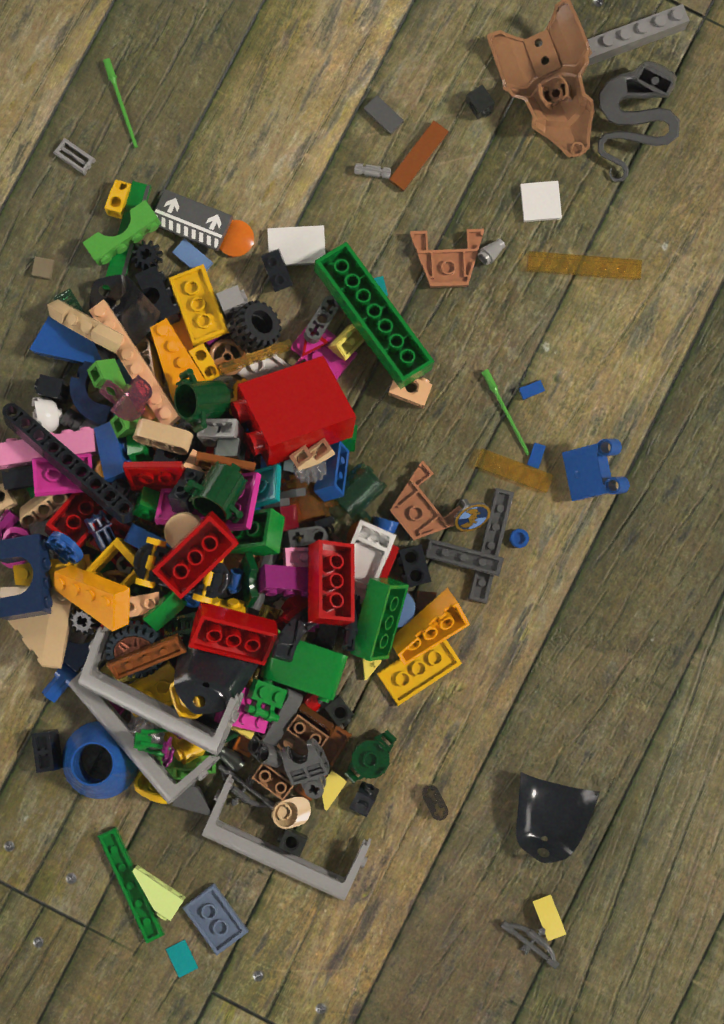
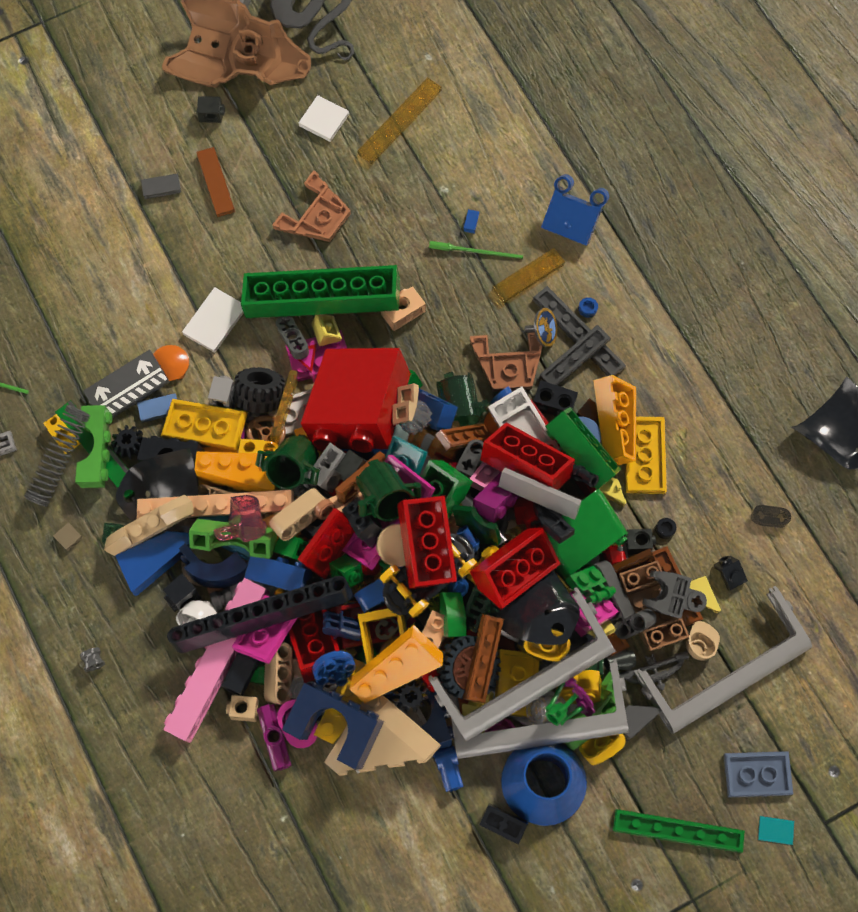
camera: 55 degrees left, 15 degrees down
yellowish green slope [132,865,186,921] -> none
black brick [261,248,293,292] -> none
pearl dark grey brick [277,828,308,857] -> none
dark green container [344,729,397,784] -> none
light grey axle [354,163,391,179] -> none
light grey cone [477,238,505,265] -> none
blue piece [527,443,546,469] -> none
none -> dark grey piece [24,405,90,507]
none -> nougat tile [314,499,335,520]
none -> dark orange tile [435,423,491,451]
none -> light grey tile [498,468,582,520]
none -> black tile [655,518,677,539]

